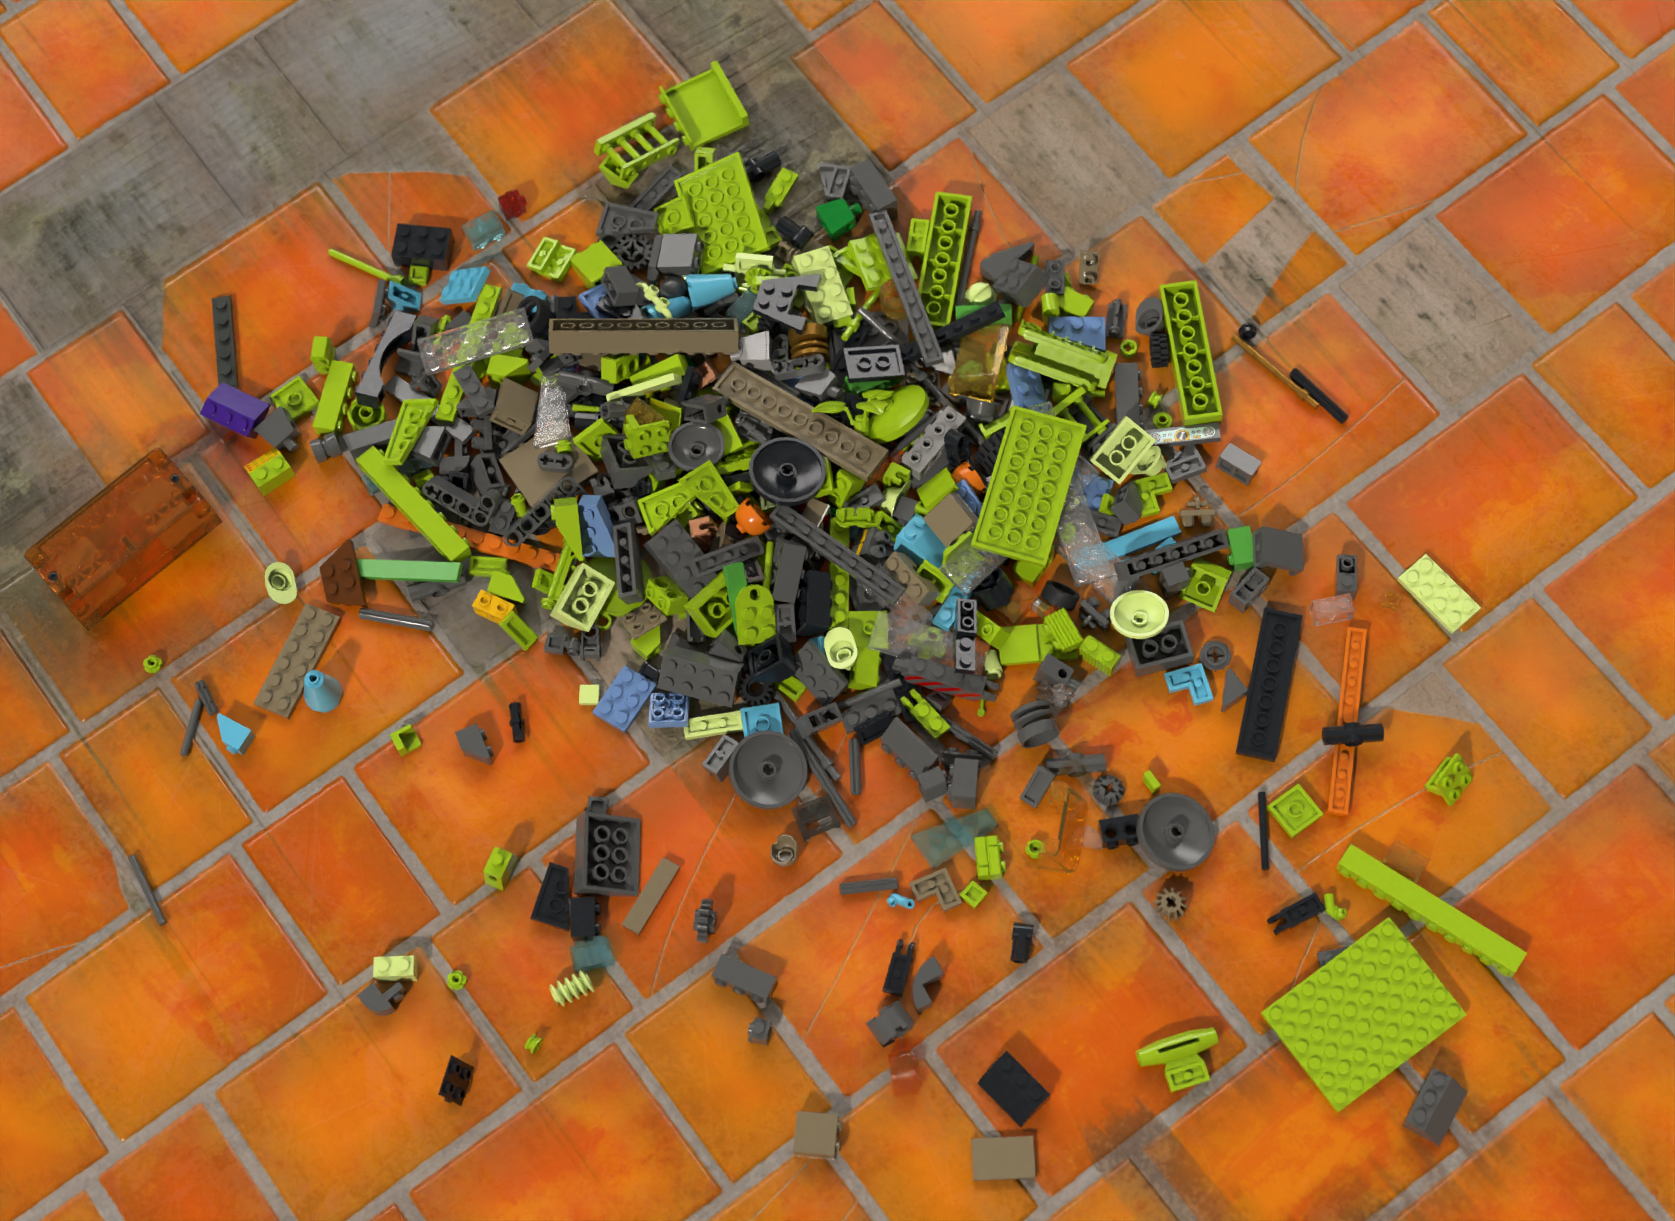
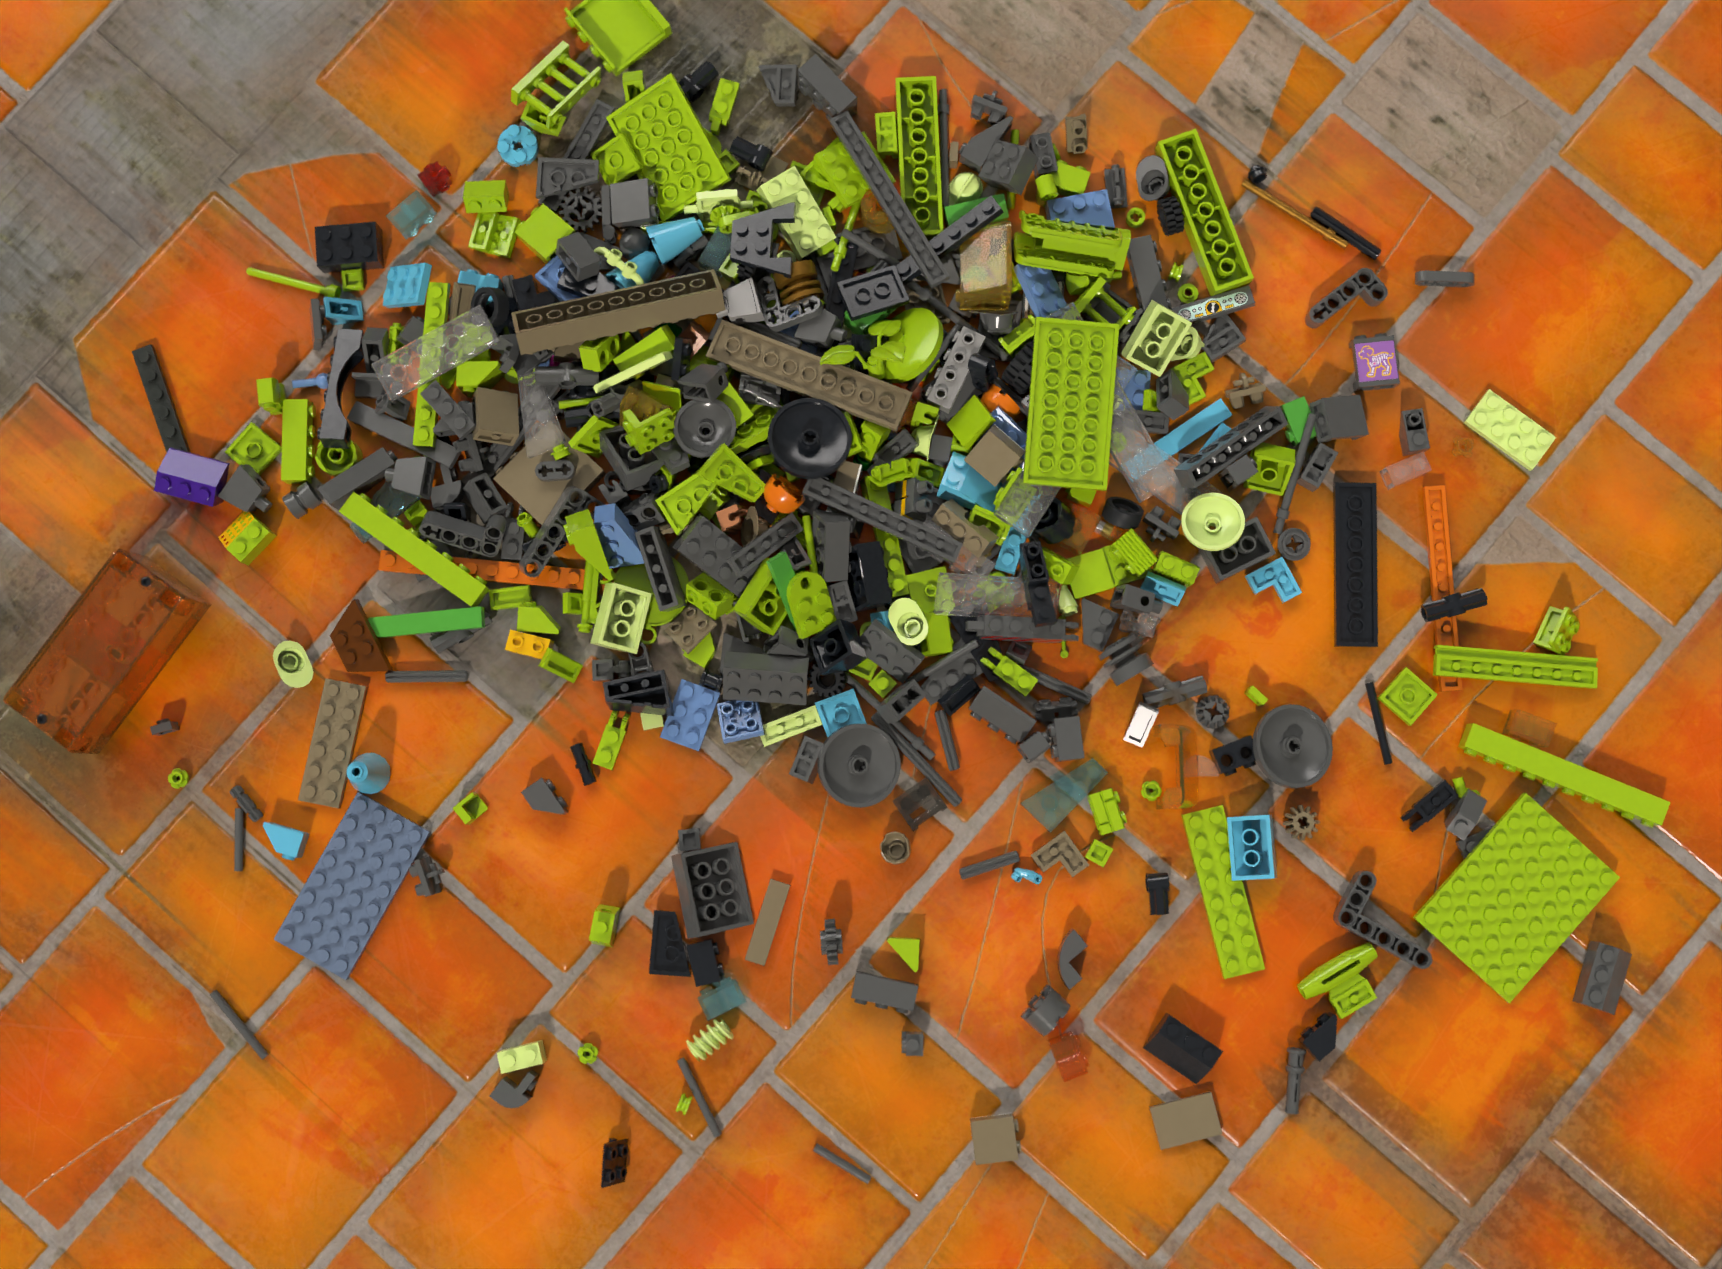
camera: 15 degrees left, 15 degrees up
lime wing [383,398,439,466] -> none
green torso [816,198,862,243] -> none
black hinge [882,939,915,997] -> none
hinge [1215,443,1262,486] -> none
dark grey slope [1221,668,1248,712] -> none
none -> dark grey plate [150,719,179,736]
none -> sand blue plate [274,792,431,980]
none -> medium blue bar [292,373,328,389]
none -> dark grey hips [408,856,445,897]
none -> lime brick [463,180,509,213]
none -> medium azure plate [497,124,539,167]
none -> lime hinge [593,710,630,770]
none -> black wedge [603,670,674,716]
none -> dark grey bar [677,1057,722,1138]
none -> dark grey bar [813,1143,872,1184]
none -> lime plate [828,195,845,215]
none -> lime plate [868,669,897,698]
none -> lime slope [887,937,920,972]
none -> dark tan tile [949,142,959,168]
none -> dark grey hips [970,90,1008,126]
none -> dark grey wing [1081,598,1119,652]
none -> medium azure plate [1140,571,1186,607]
none -> lime plate [1181,805,1265,979]
none -> medium azure slope [1227,815,1277,881]
none -> dark grey bar [1273,413,1317,535]
none -> dark grey pin [1285,1047,1306,1114]
none -> black slope [1298,1012,1337,1062]
none -> dark grey beam [1305,268,1388,328]
none -> dark grey beam [1333,871,1432,969]
none -> panel [1349,333,1400,392]
none -> dark grey beam [1415,271,1475,287]
none -> lime plate [1433,645,1598,689]
none -> dark grey slope [1444,789,1487,841]

